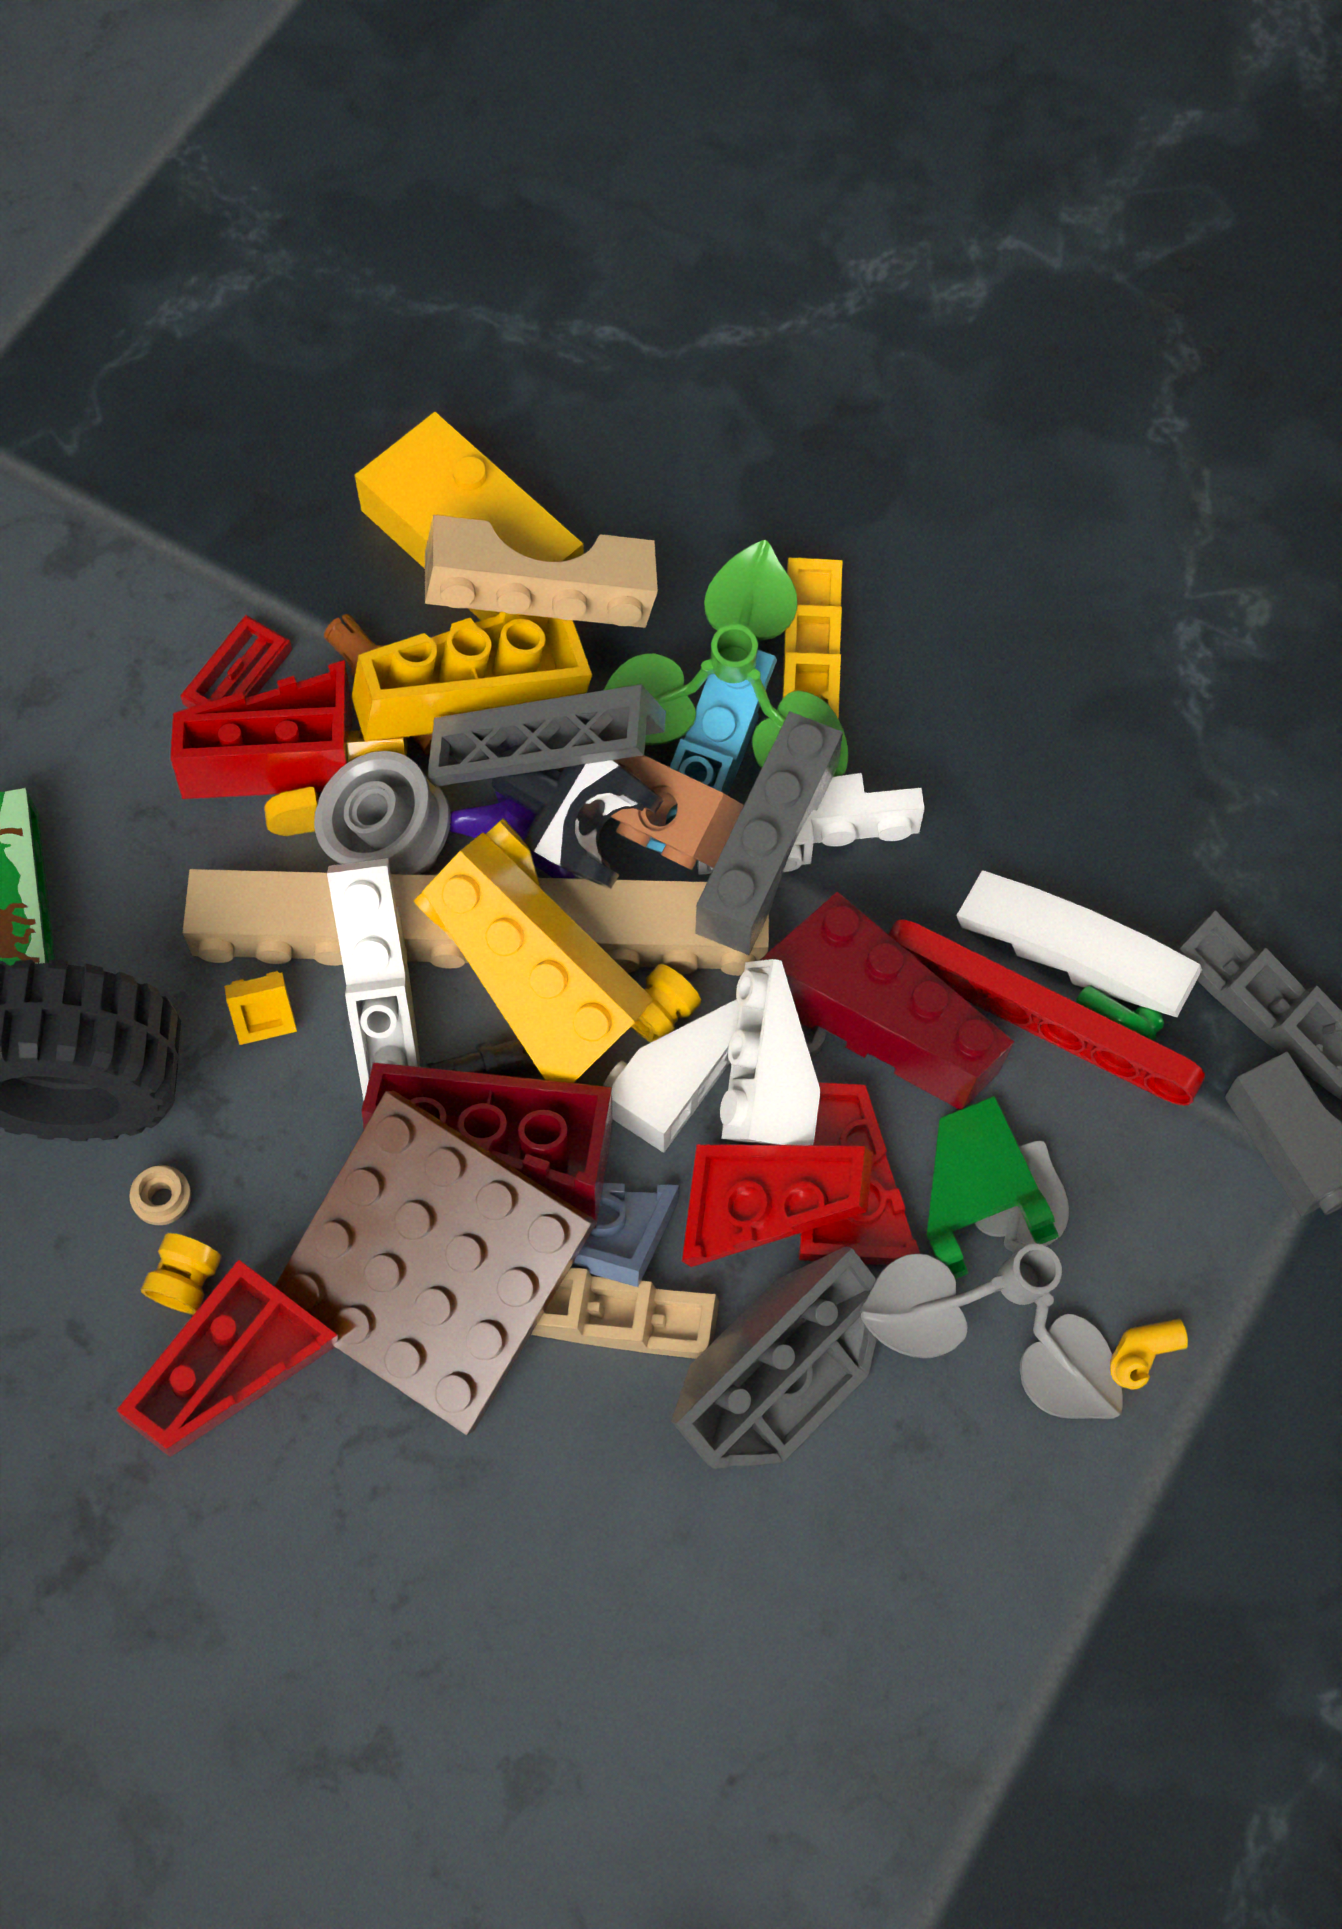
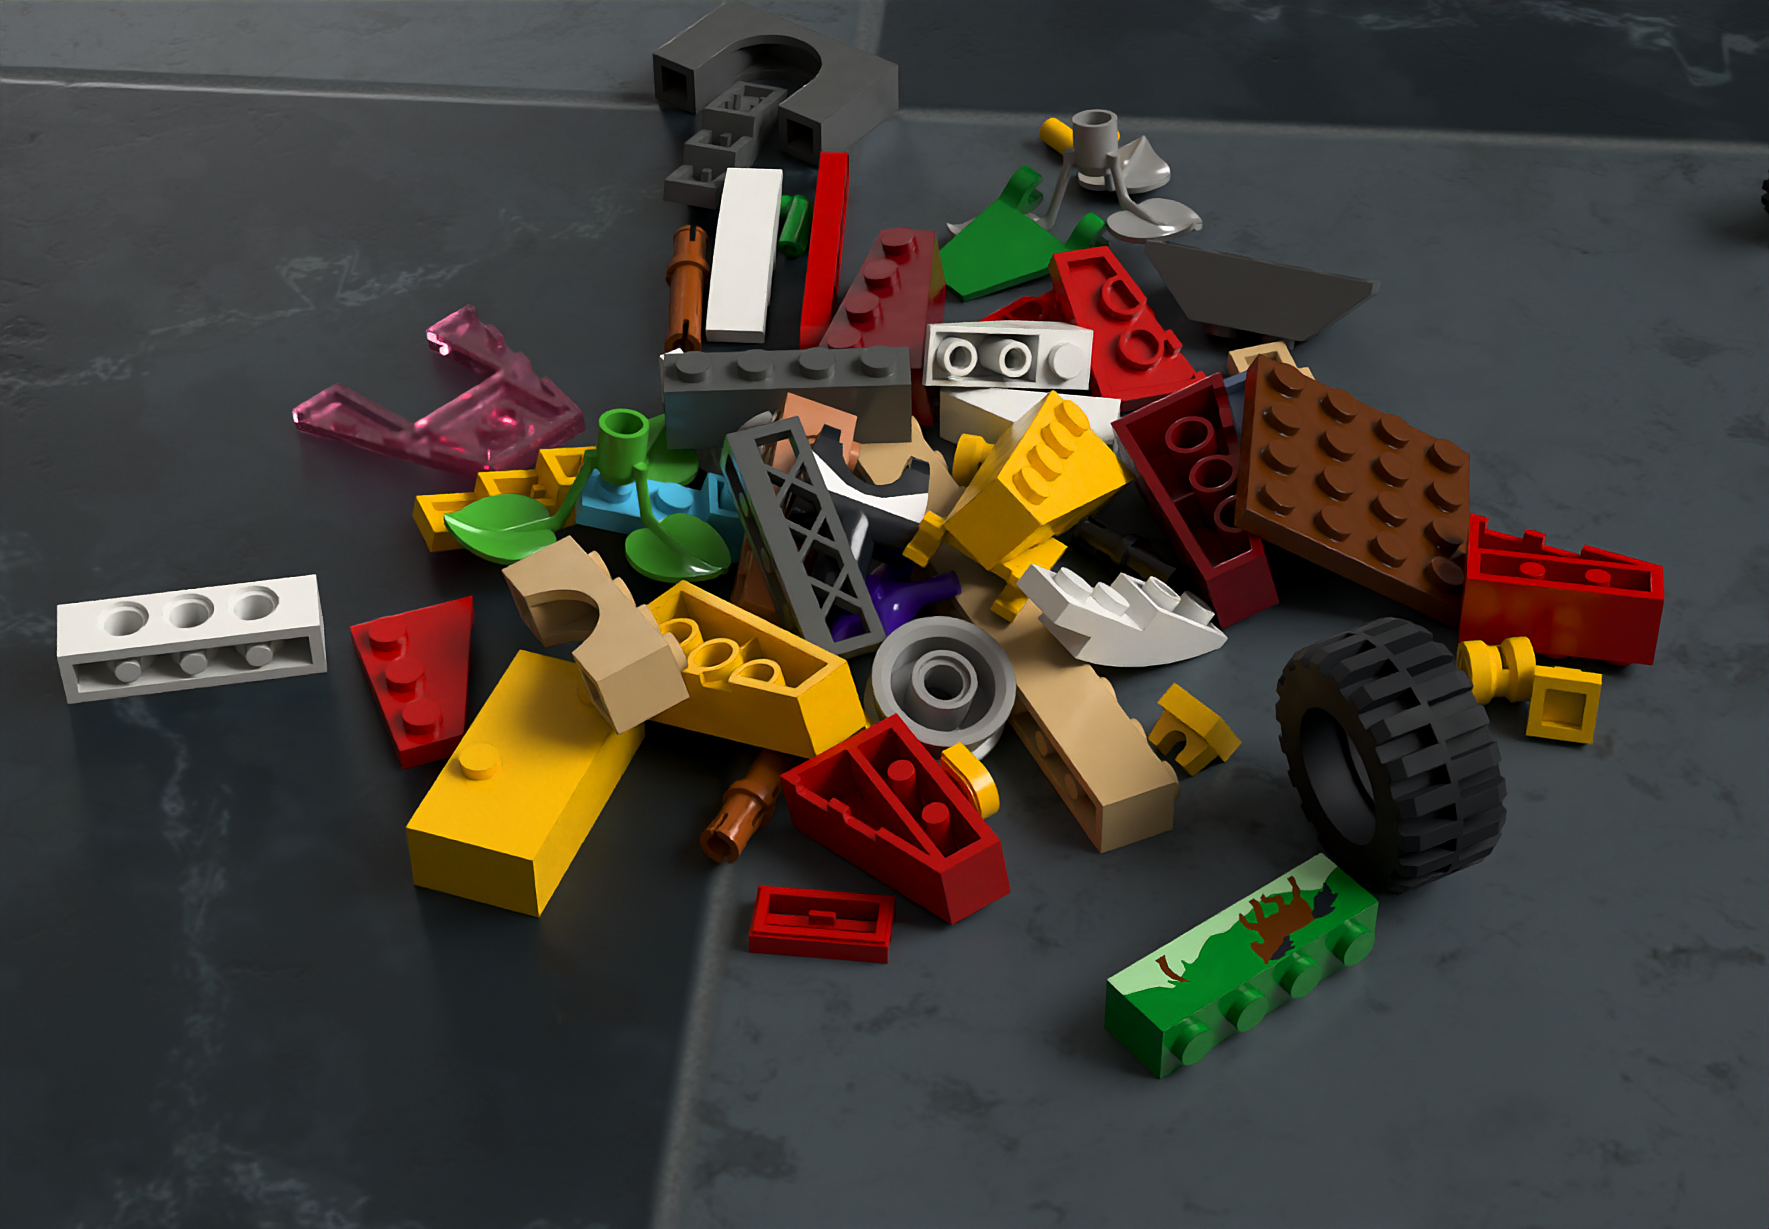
camera: 115 degrees left, 25 degrees down
none -> white brick [57,574,327,704]
none -> clear pink wing [292,304,586,481]
none -> red wing [350,596,475,770]
none -> dark orange pin [664,225,711,353]
none -> yellow tile [1526,665,1602,744]

